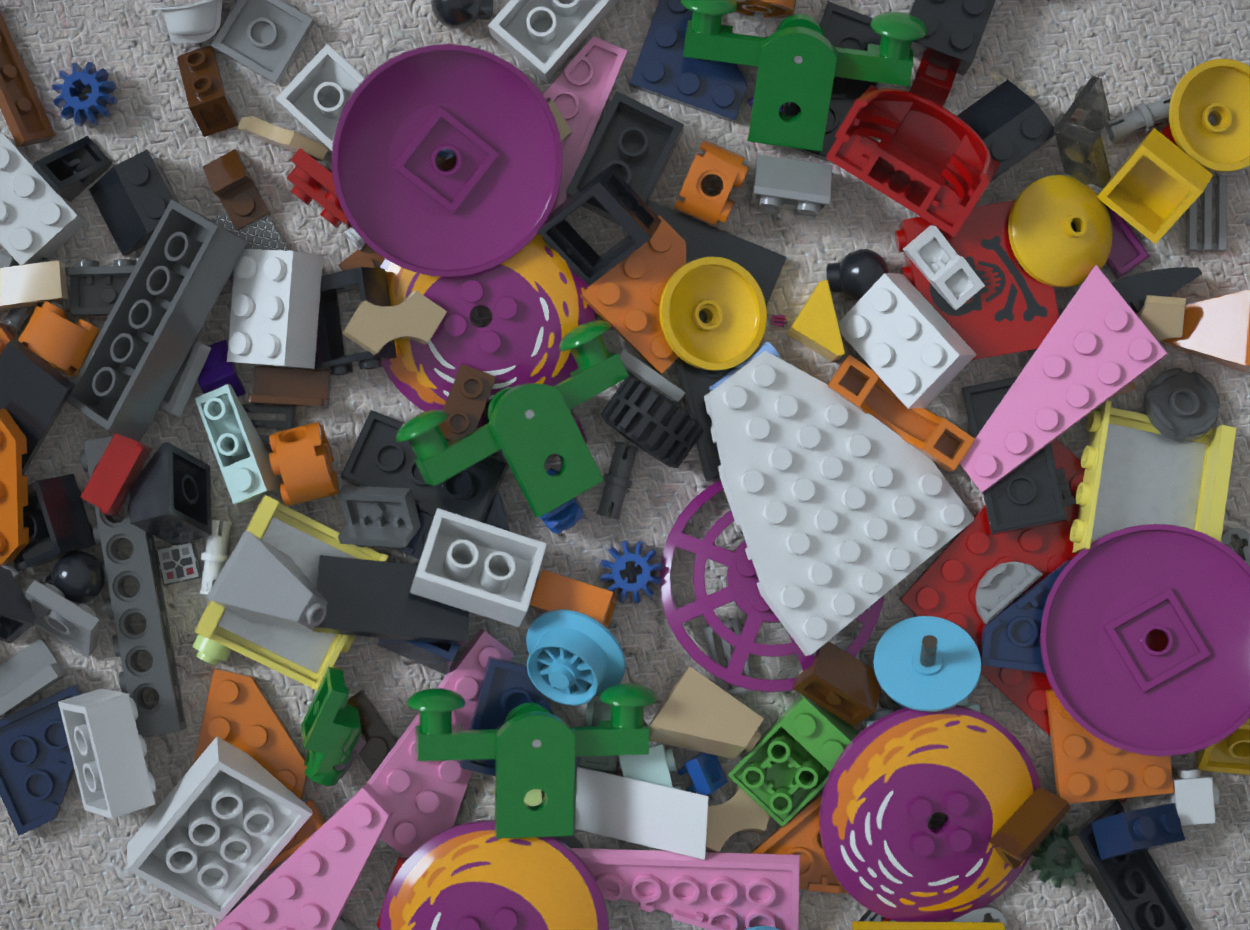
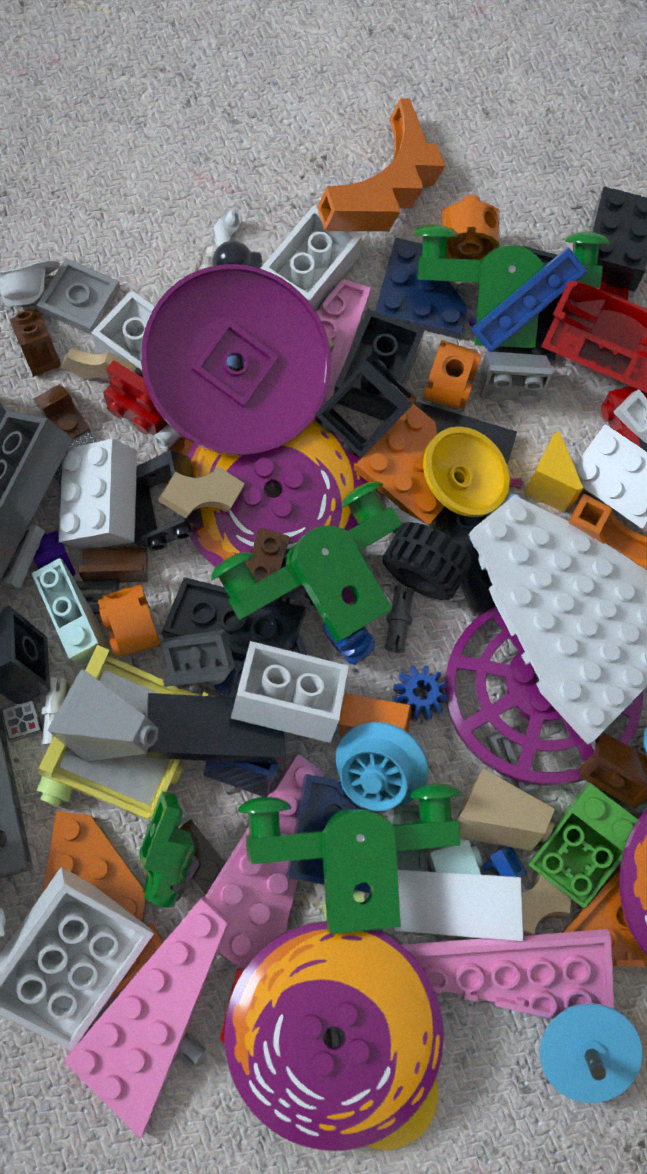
camera: 10 degrees left, 15 degrees down
black piece [827,249,889,300] -> none
none -> blue tile [471,247,588,352]

